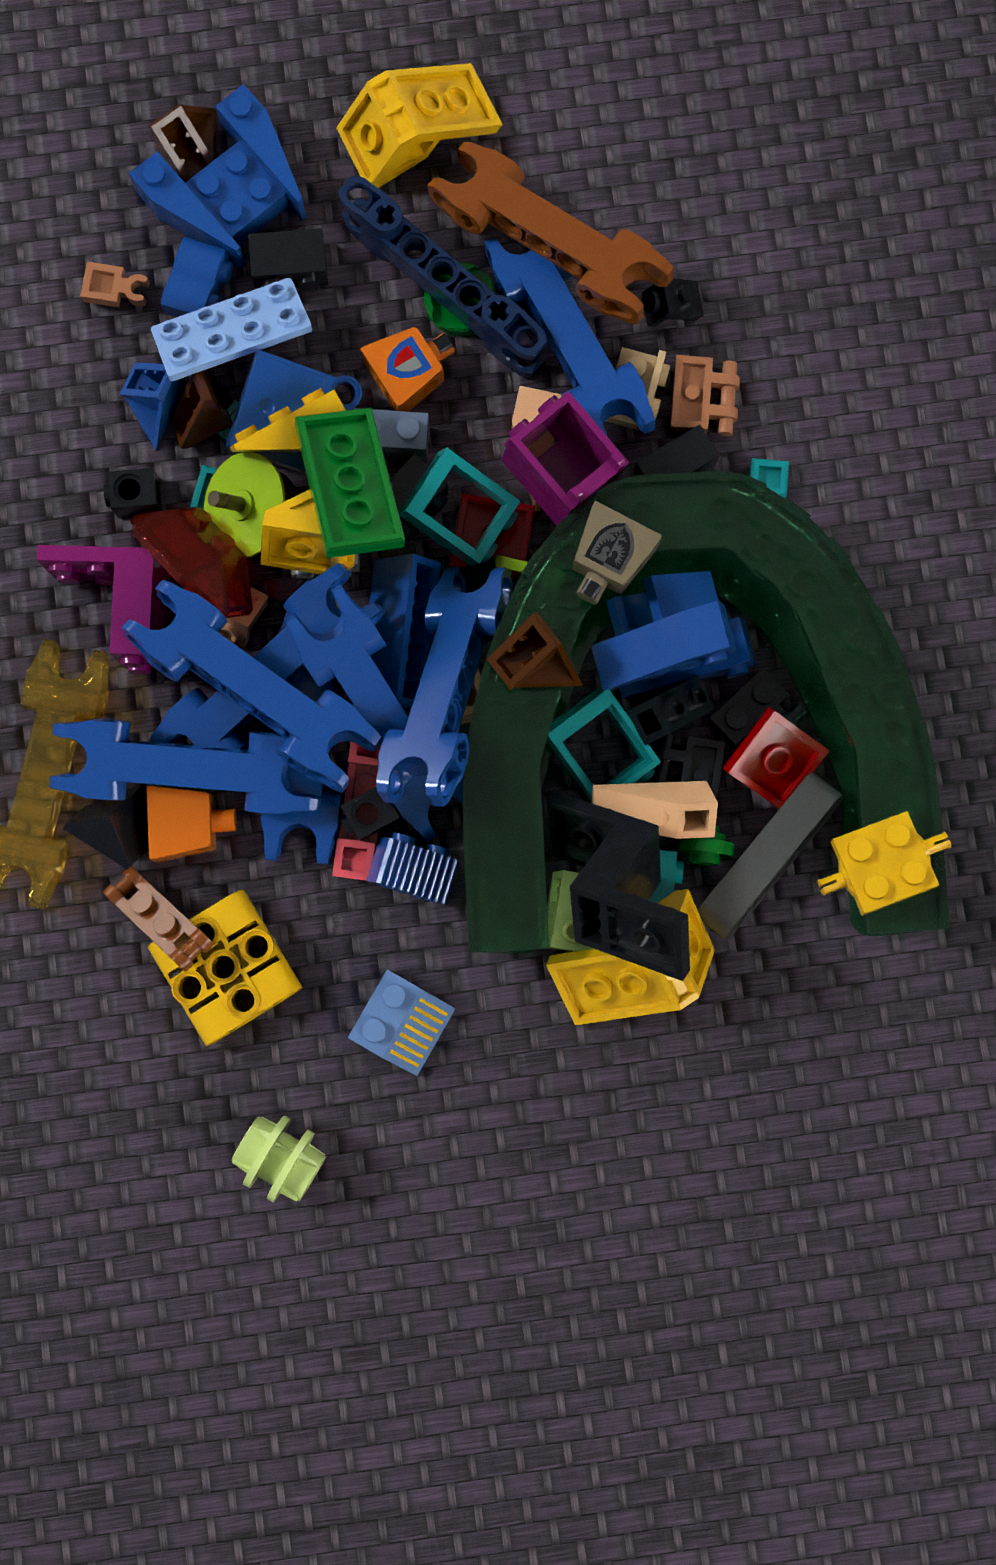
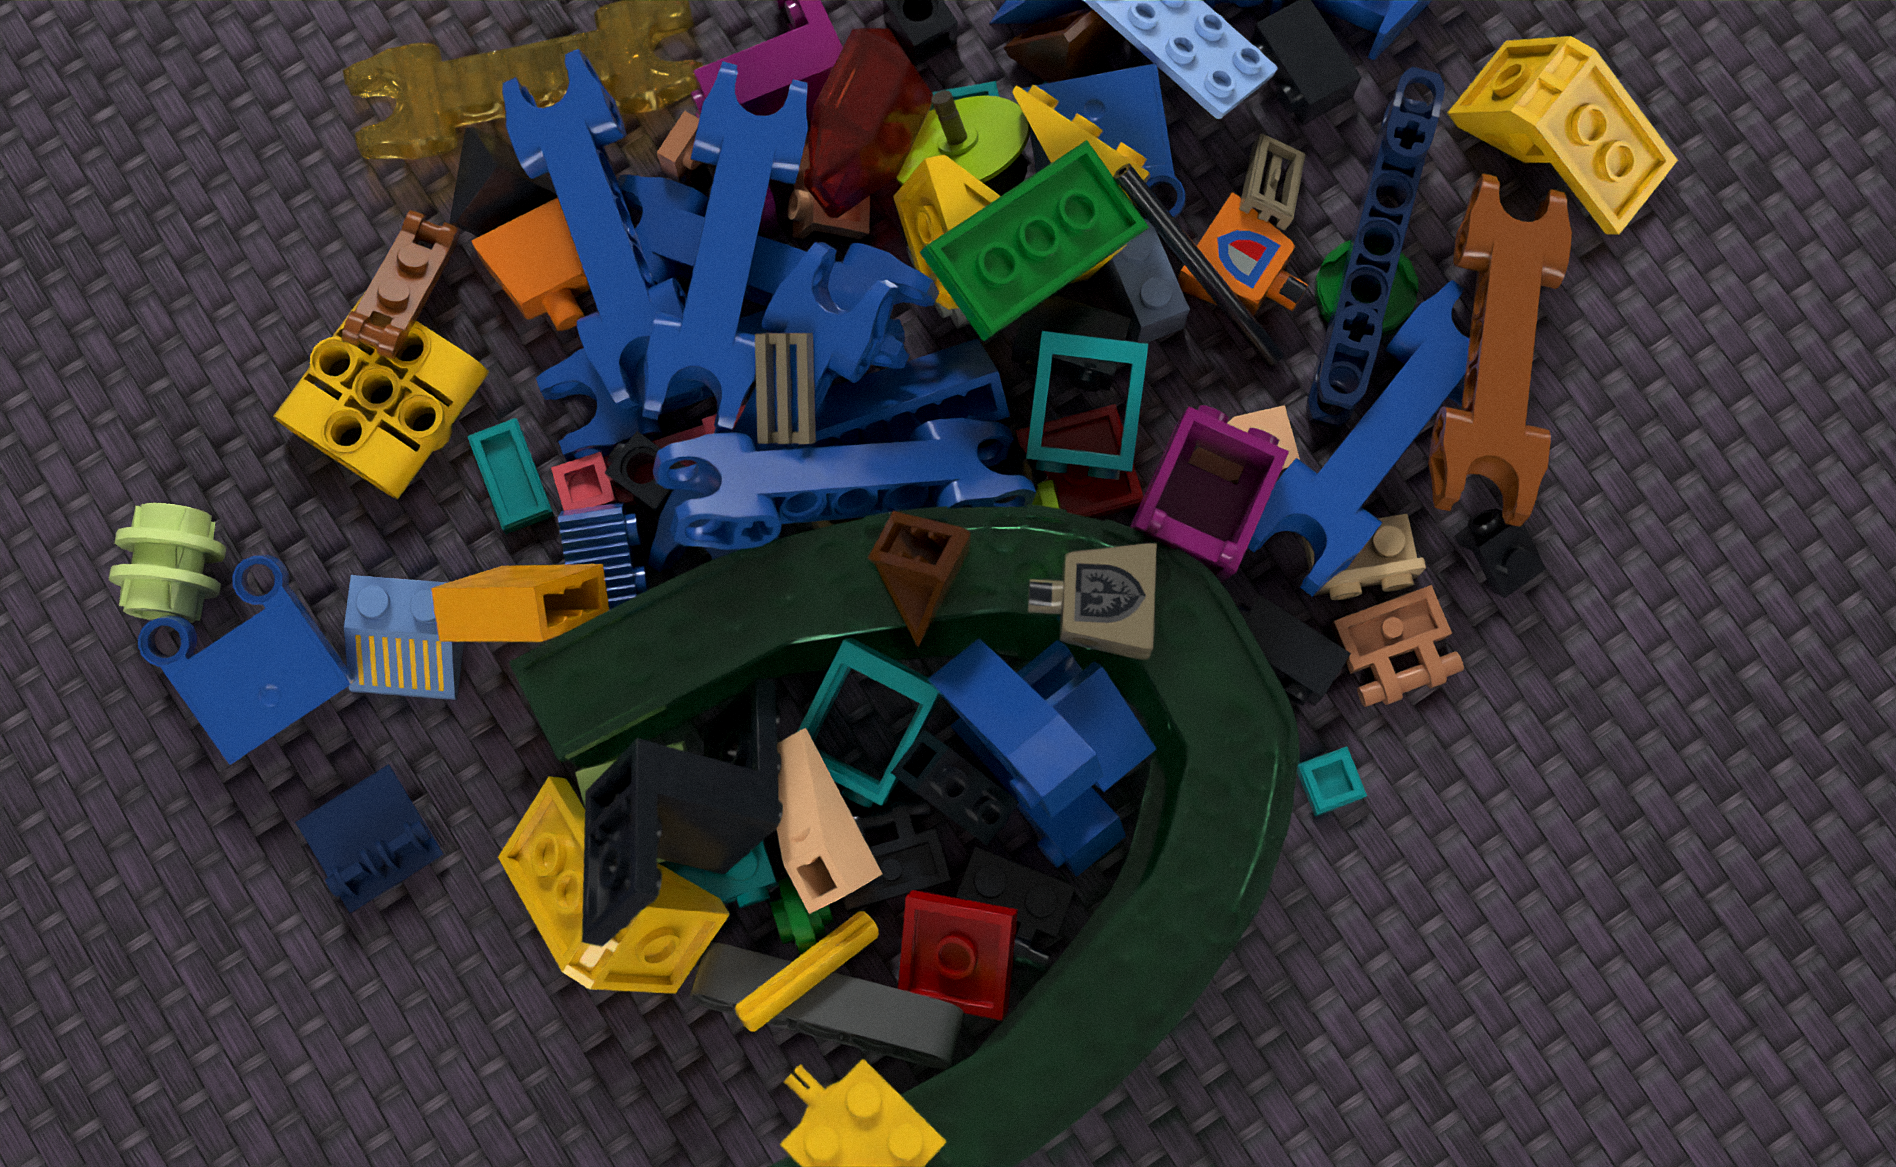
camera: 65 degrees right, 5 degrees down
none -> blue piece [138,555,356,765]
none -> dark blue hinge [295,764,444,914]
none -> light orange brick [431,564,610,642]
none -> teal tile [467,418,555,534]
none -> nougat plate [657,111,704,186]
none -> yellow axle [735,911,879,1032]
none -> dark tan tile [755,333,816,444]
none -> black piece [1113,164,1283,367]
none -> dark tan tile [1239,133,1305,230]

